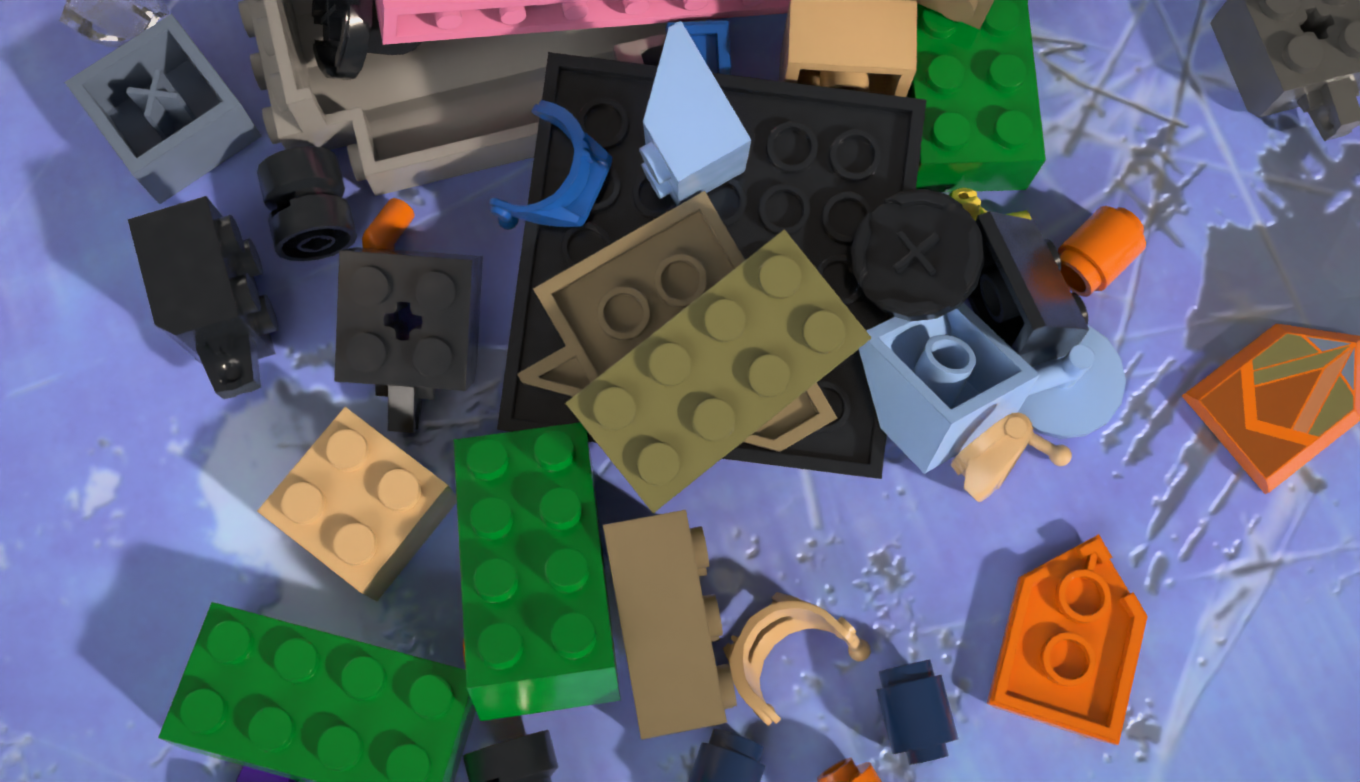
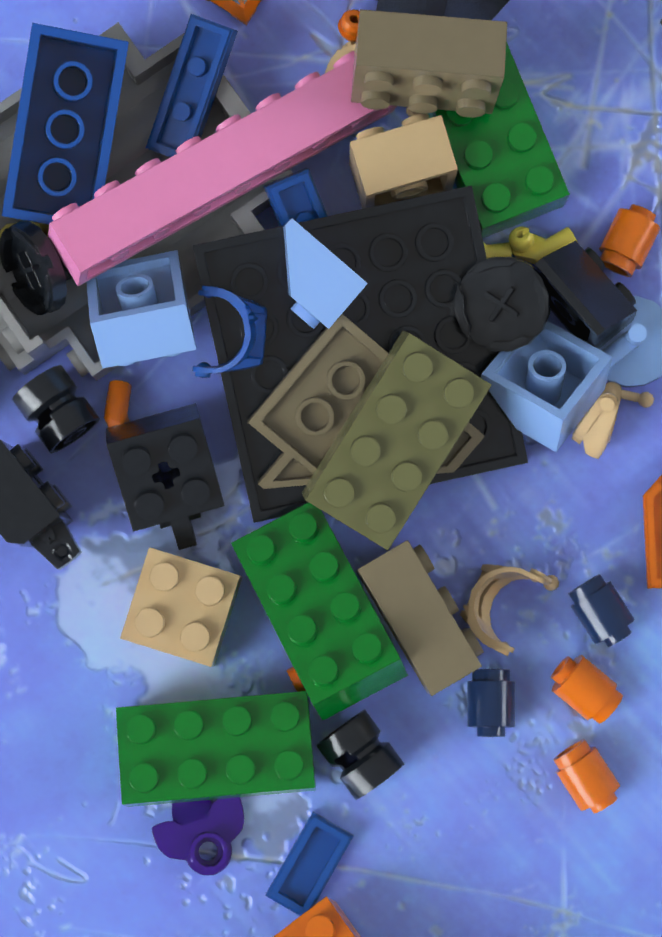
camera: 15 degrees left, 10 degrees up
none -> light blue slope [86,250,196,369]

